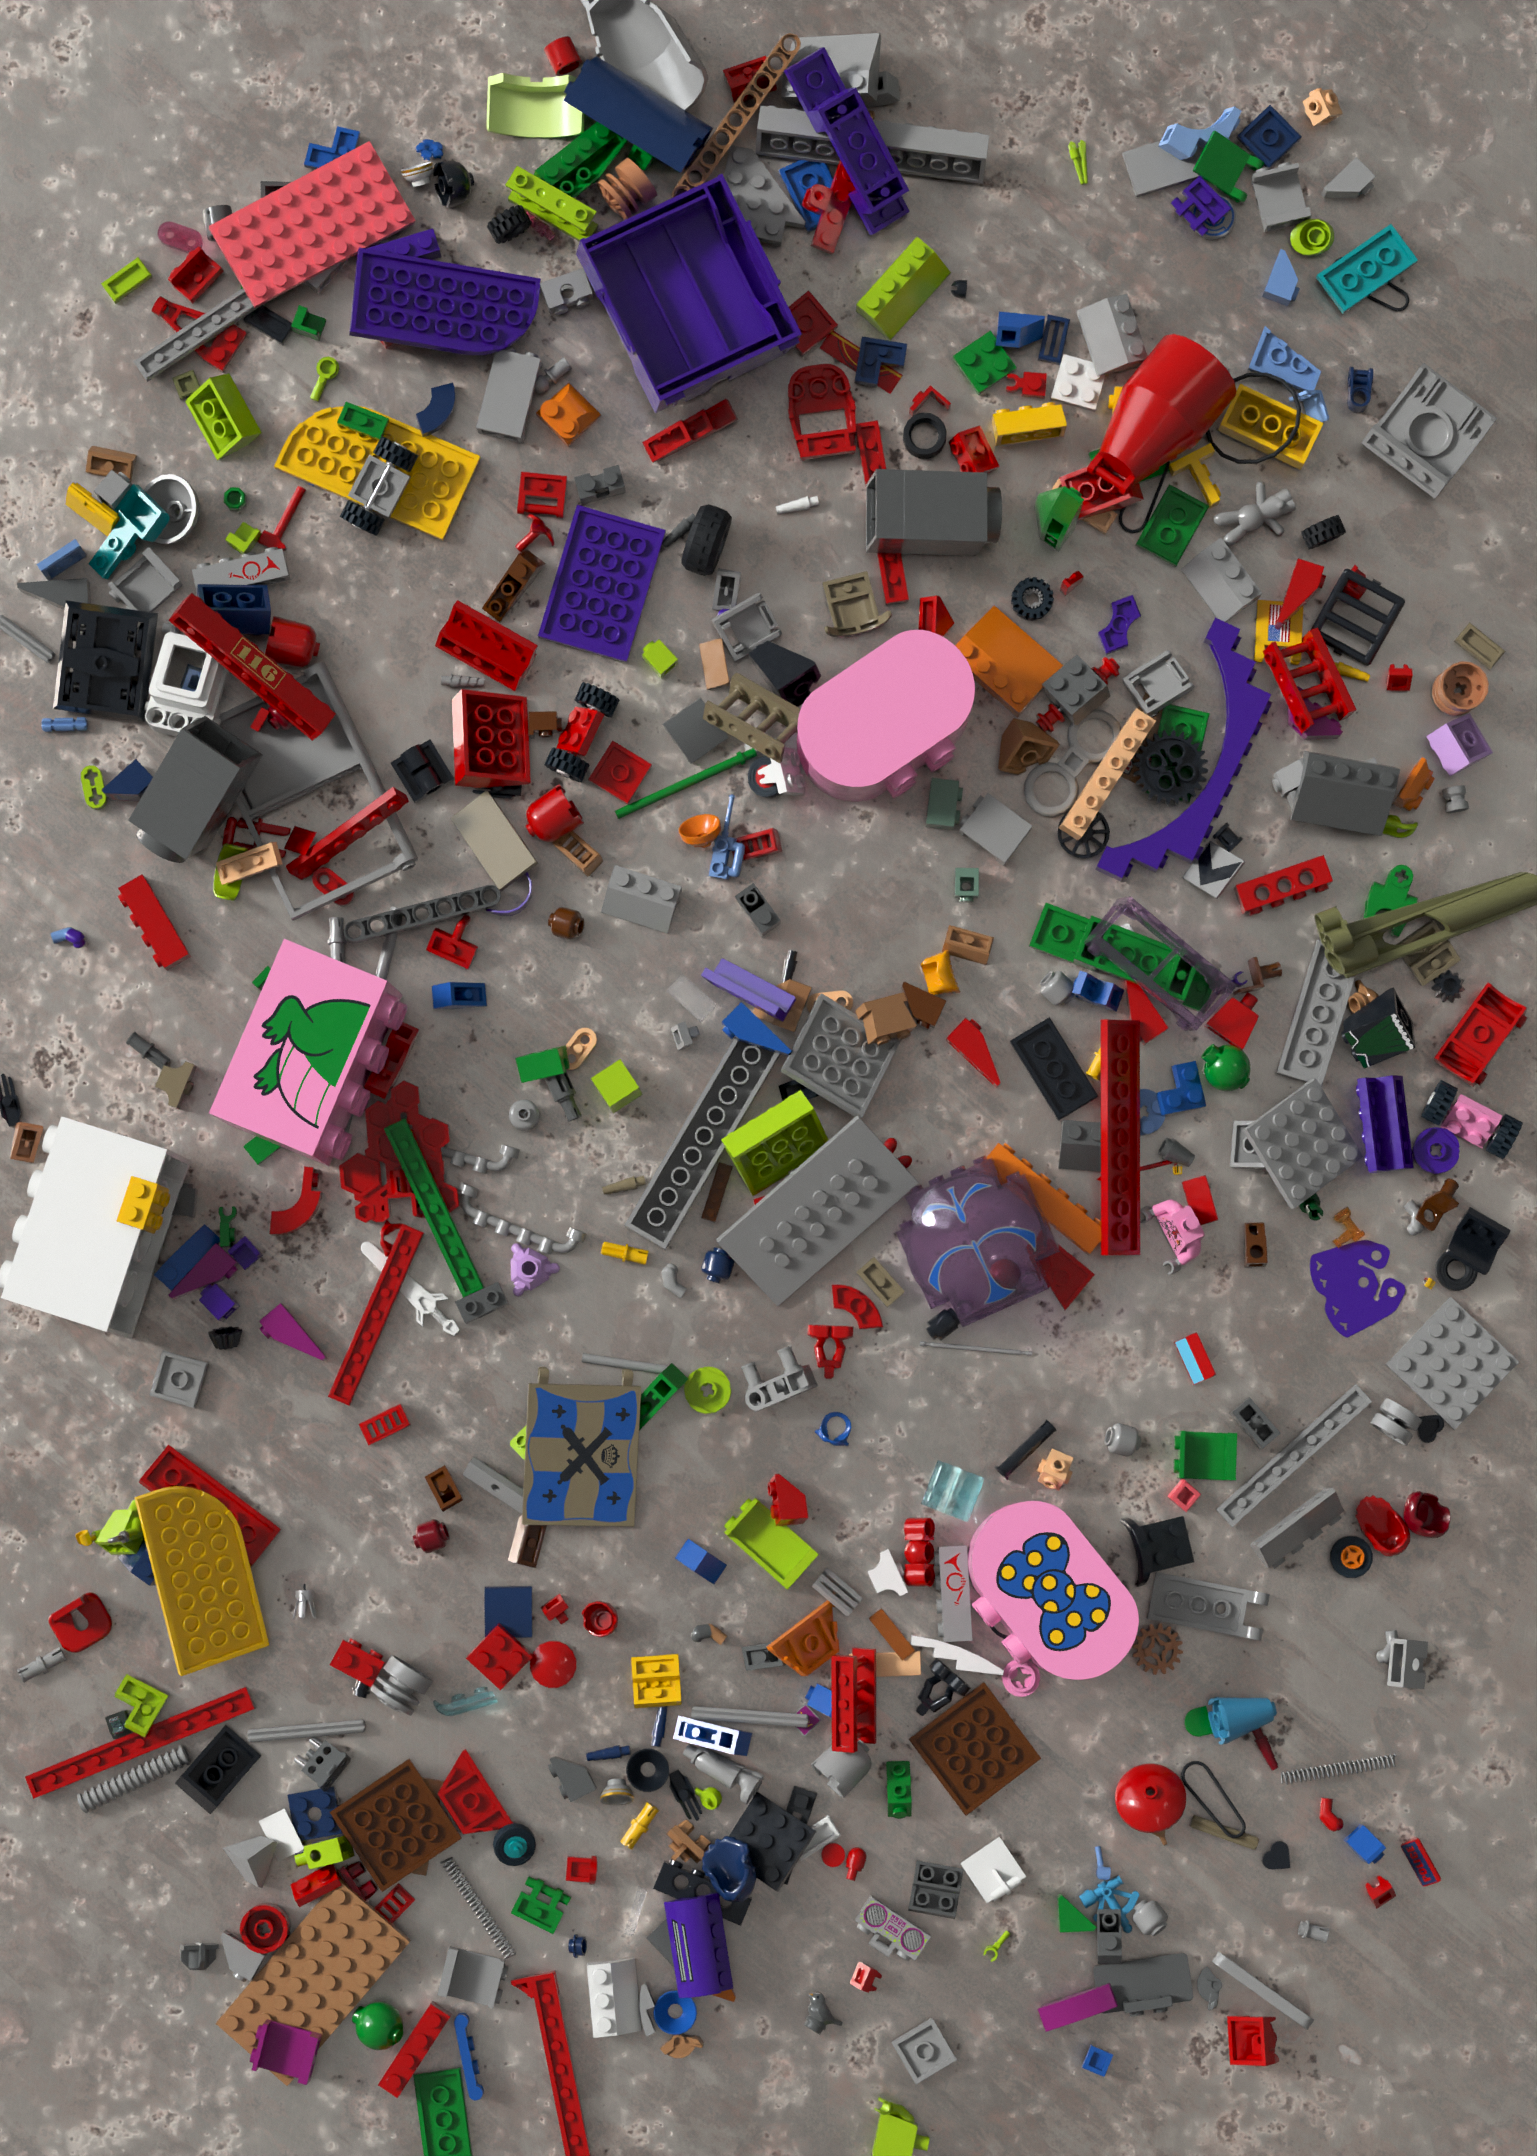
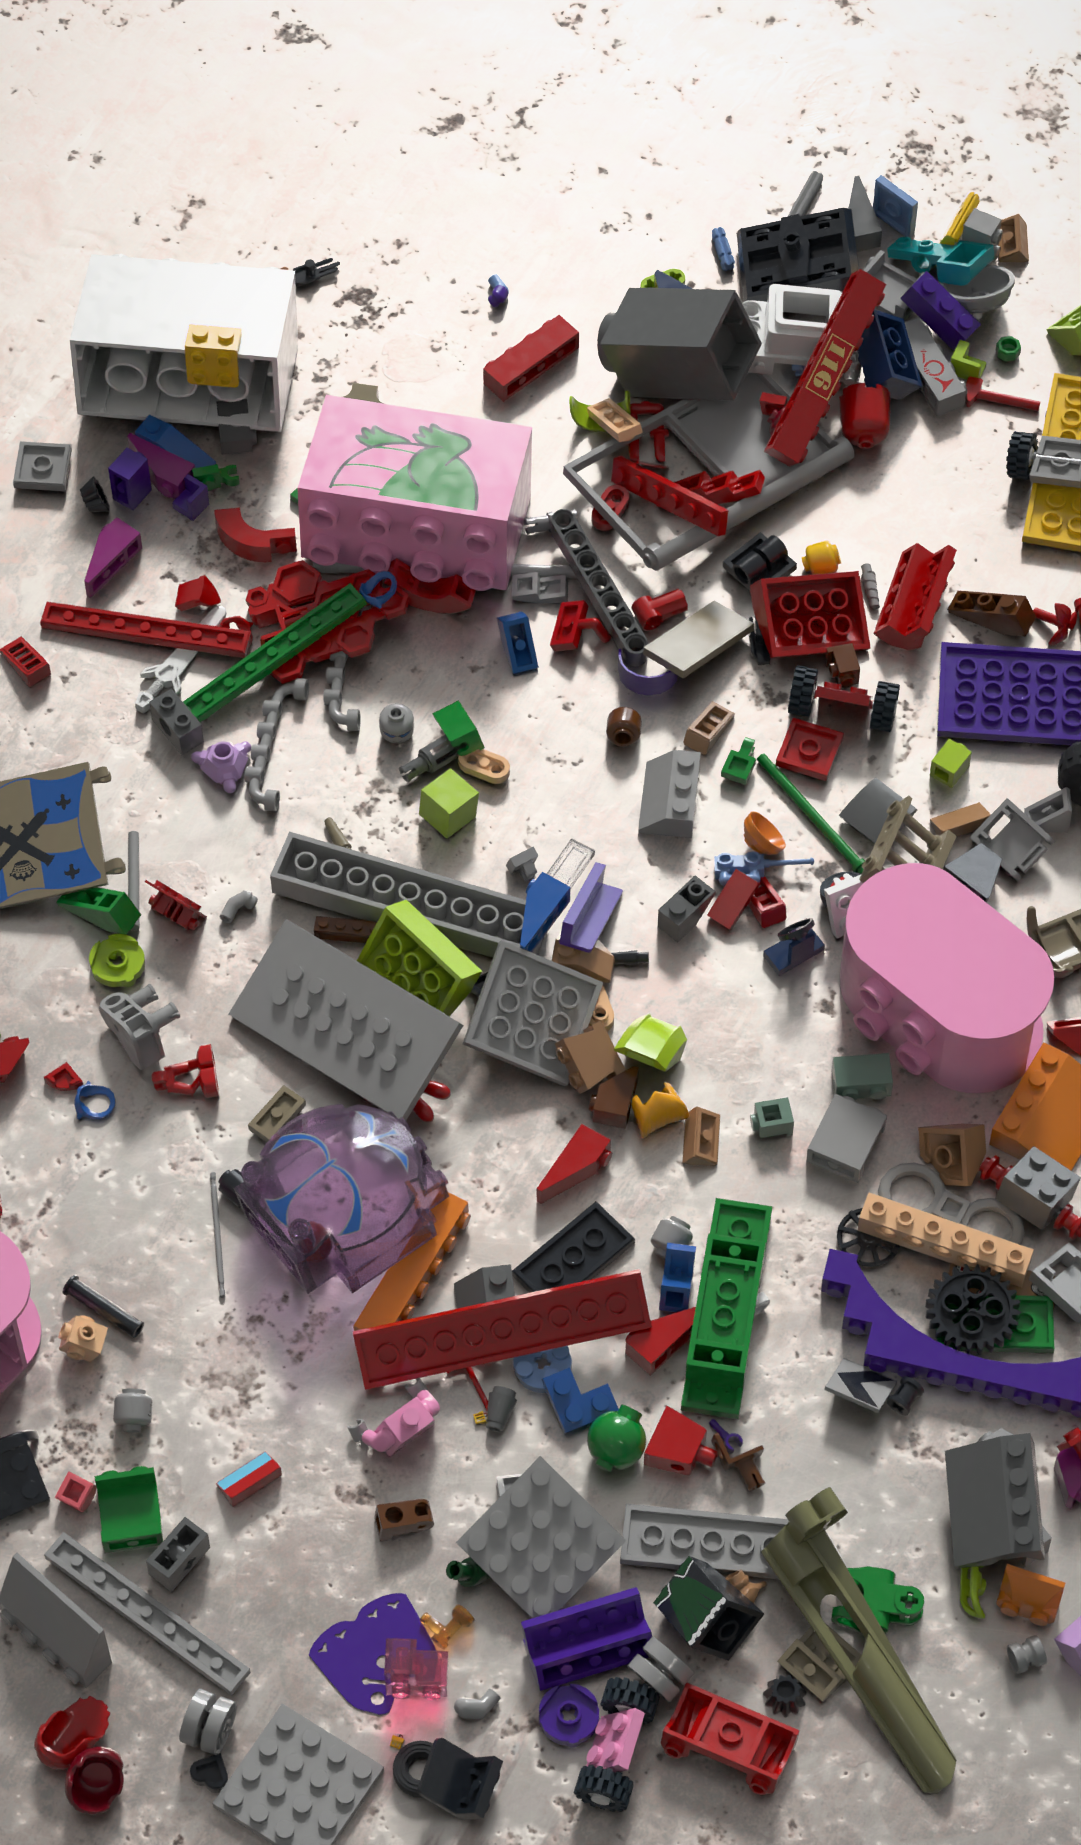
camera: 80 degrees right, 25 degrees down
dark grey axle [126,1032,170,1069] -> none
red cylinder [525,784,584,842] -> none
yellow axle [601,1242,649,1265] -> none
dark blue head [701,1247,735,1283] -> none
red tile [832,1284,883,1330] -> none
clear light blue slope [921,1460,985,1522] -> none
red wing [1026,1230,1095,1311] -> none
windscreen [1084,896,1237,1031] -> none
red slope [1182,1175,1218,1225] -> none
red brick [1234,855,1333,916] -> none
black wheel [1330,1536,1373,1578] -> none
reddish brown bracket [1415,1178,1459,1231] -> none
none -> red tile [44,1062,83,1091]
none -> red hinge [144,880,207,930]
none -> red tile [175,575,221,612]
none -> blue piece [359,571,397,609]
none -> clear pink brick [384,1638,449,1700]
none -> light grey slope [512,572,568,603]
none -> lime slope [614,1013,687,1072]
none -> light grey wheel [628,1636,695,1703]
none -> red piece [631,589,688,631]
none -> red slope [674,470,765,504]
none -> red tile [707,869,760,930]
none -> green plate [721,737,756,785]
none -> dark blue piece [763,918,825,976]
none -> yellow head [801,540,842,575]
none -> dark purple brick [900,271,981,351]

